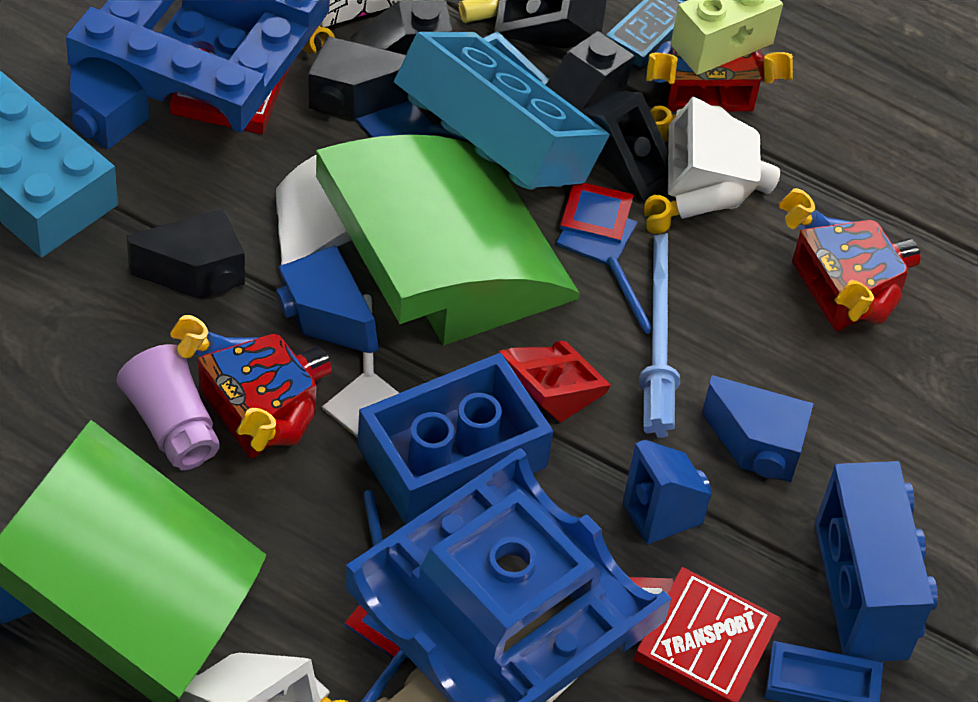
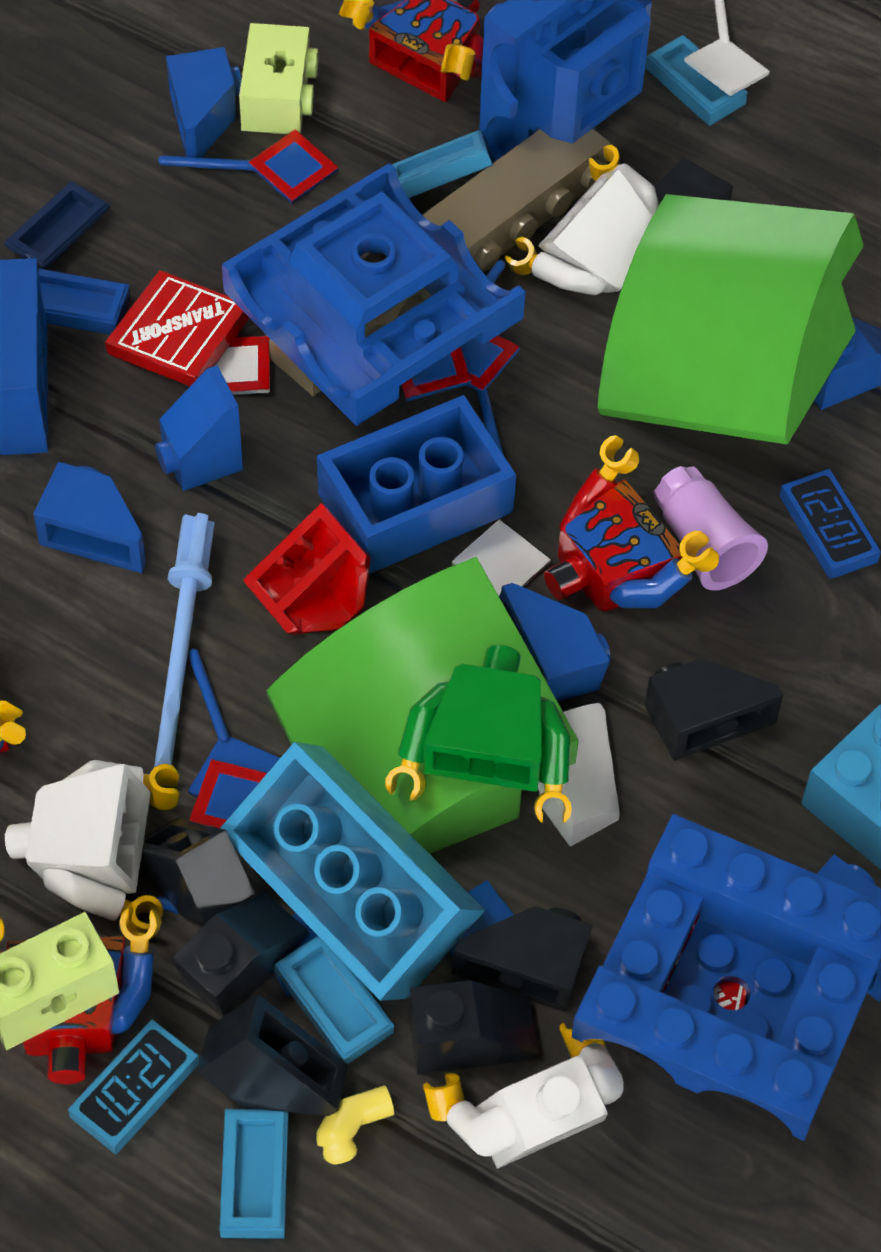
camera: 175 degrees left, 5 degrees up
none -> green torso [385,645,572,823]
none -> tile [779,468,881,580]

